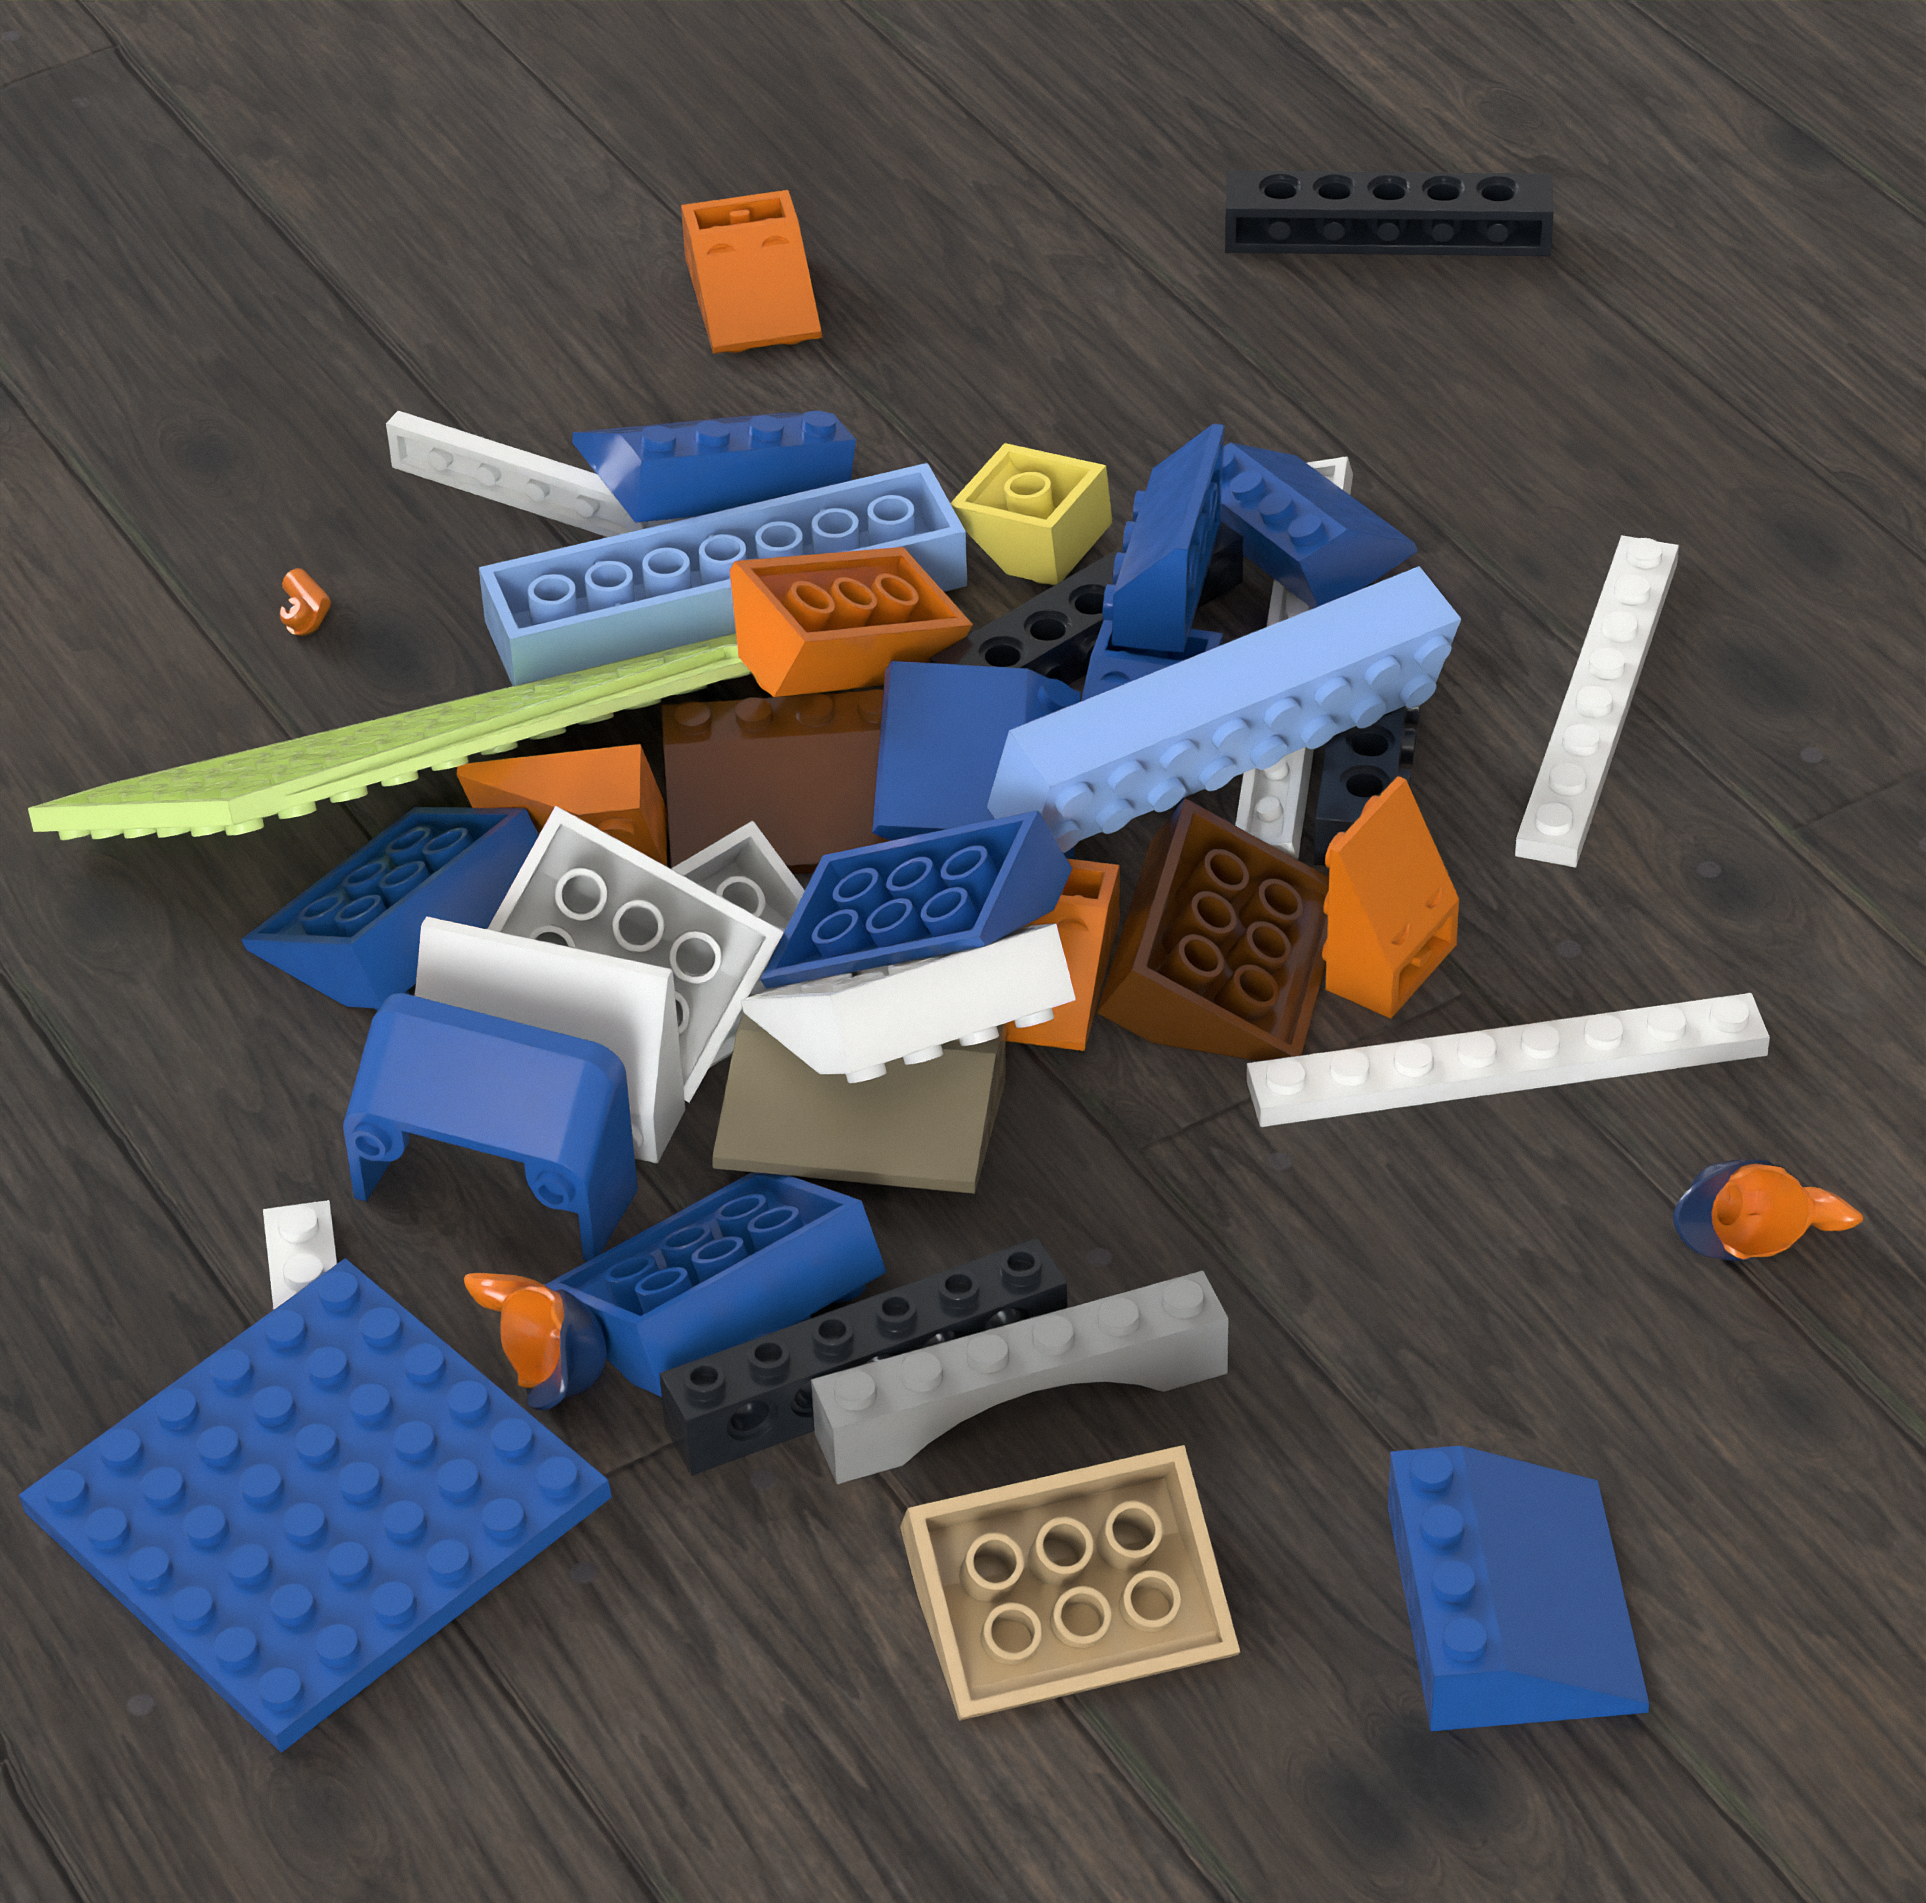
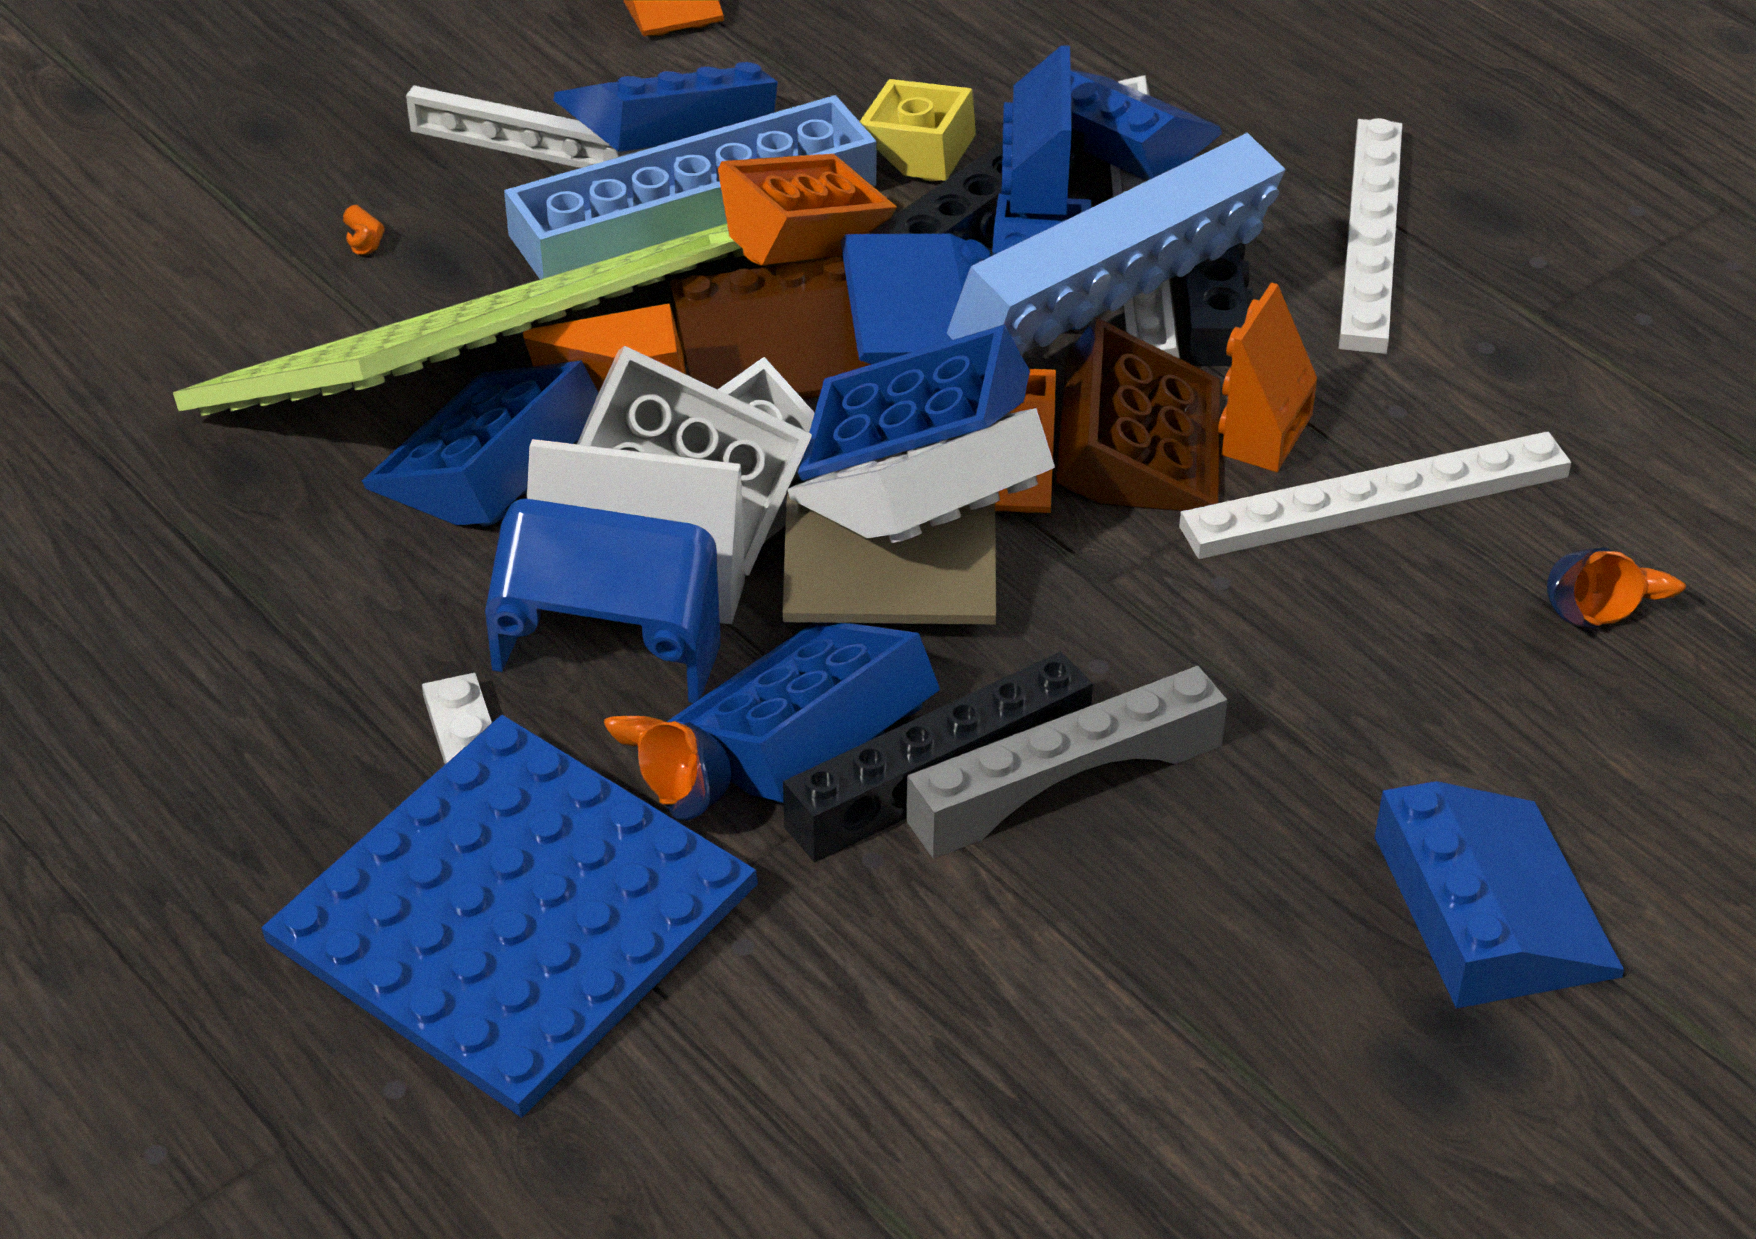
camera: 10 degrees left, 0 degrees up
tan slope [900,1445,1240,1721] -> none

